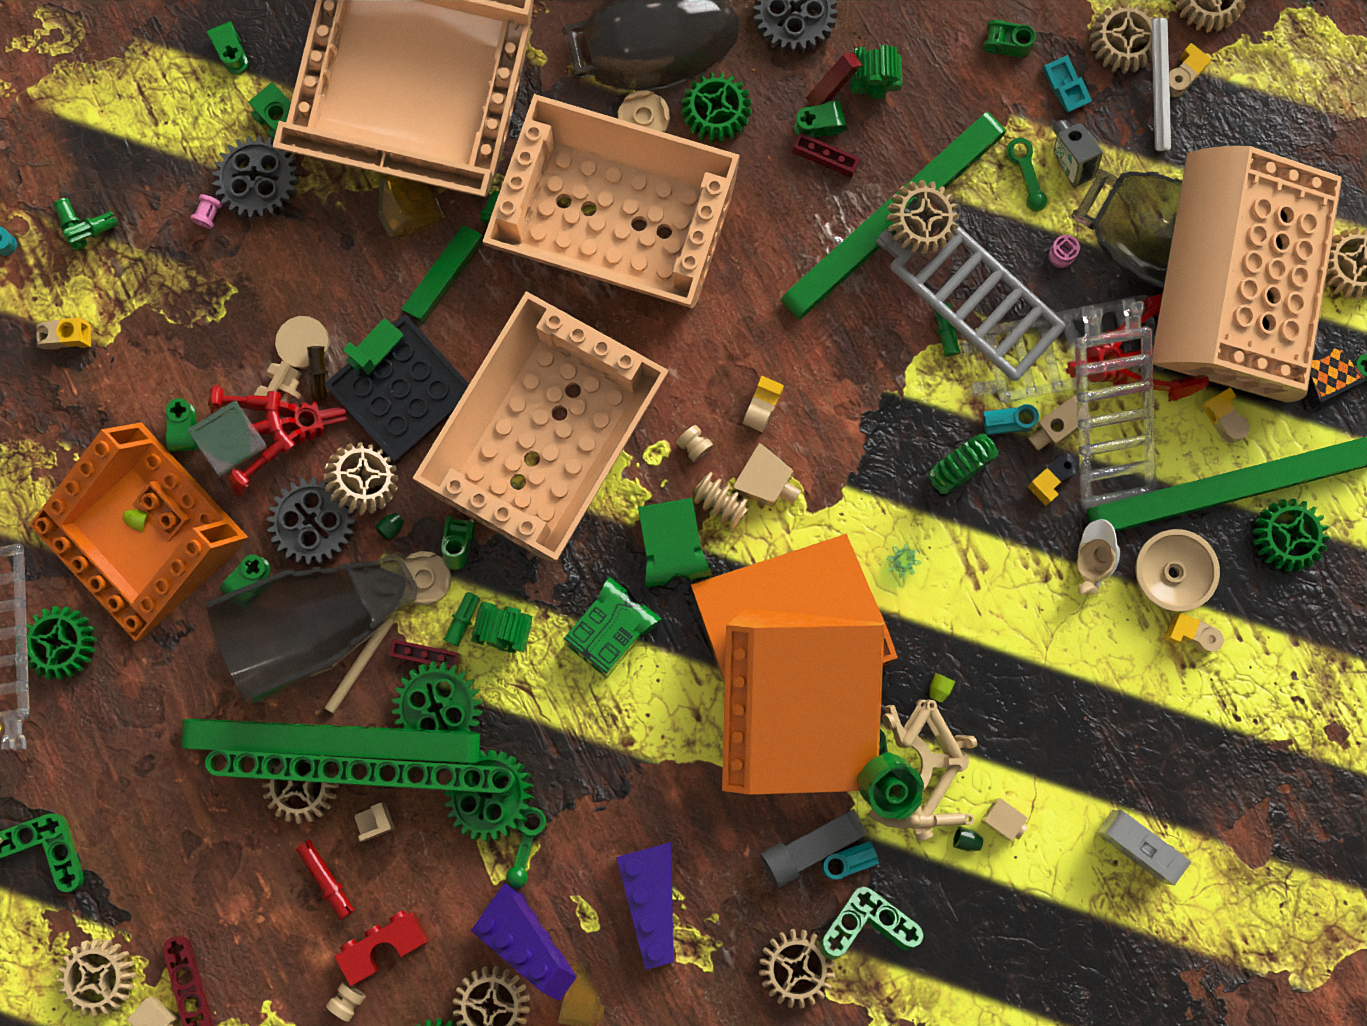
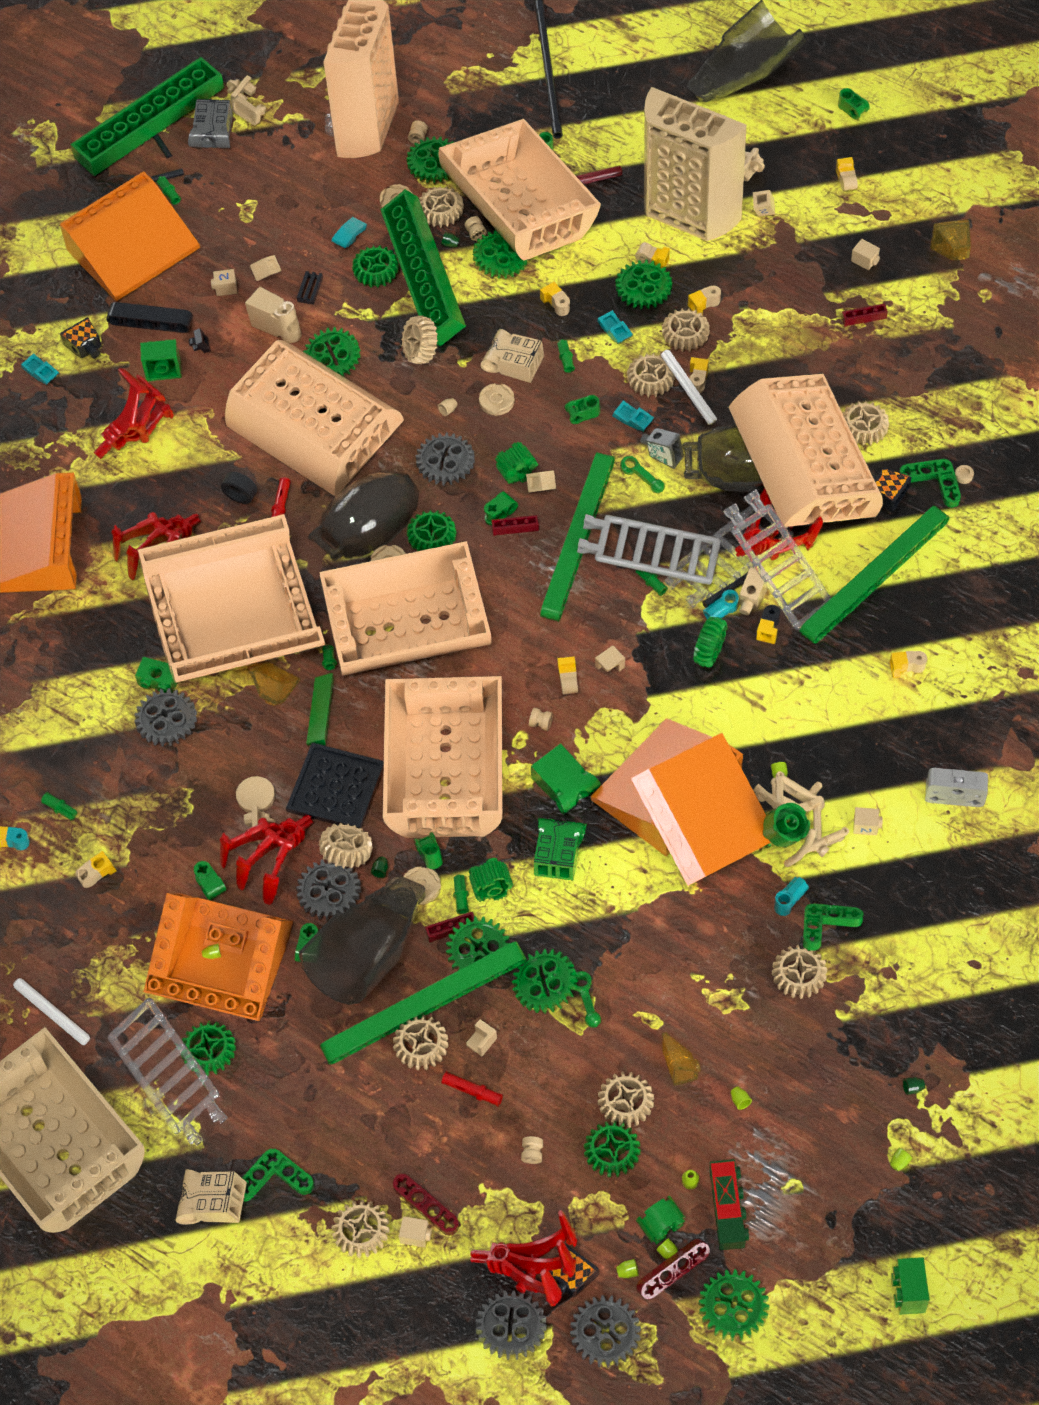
camera: 30 degrees left, 20 degrees down
green axle [63,211,118,244] -> none
clear tile [187,400,267,476] -> none
bright pink bush [190,194,223,229] -> none
green beam [205,750,516,794] -> none
green piece [207,21,249,75] -> none
dark brown axle [306,346,328,400] -> none
tan bar [324,615,395,714] -> none
red arch [334,910,429,987] -> none
green bracket [343,319,404,375] -> none
dark purple wedge [471,883,577,1001] -> none
dark purple wedge [616,842,674,970] -> none
tan piece [691,472,752,530] -> none
tan torso [733,443,801,507] -> none
dark grey beam [759,809,868,889] -> none
dark red piece [806,52,862,106] -> none
tan gear [886,180,960,255] -> none
clear light blue gear [886,543,921,578] -> none
dark green hose [953,826,983,852] -> none
bright pink wheel [1048,235,1080,268] -> none
tan hair [1077,519,1120,595] -> none
tan dish [1135,529,1220,612] -> none
leg [1201,387,1249,444] -> none
green gear [1252,498,1330,572] -> none
none -> tan panel [526,470,556,492]
none -> tan panel [595,646,625,672]
none -> black bar [702,565,763,608]

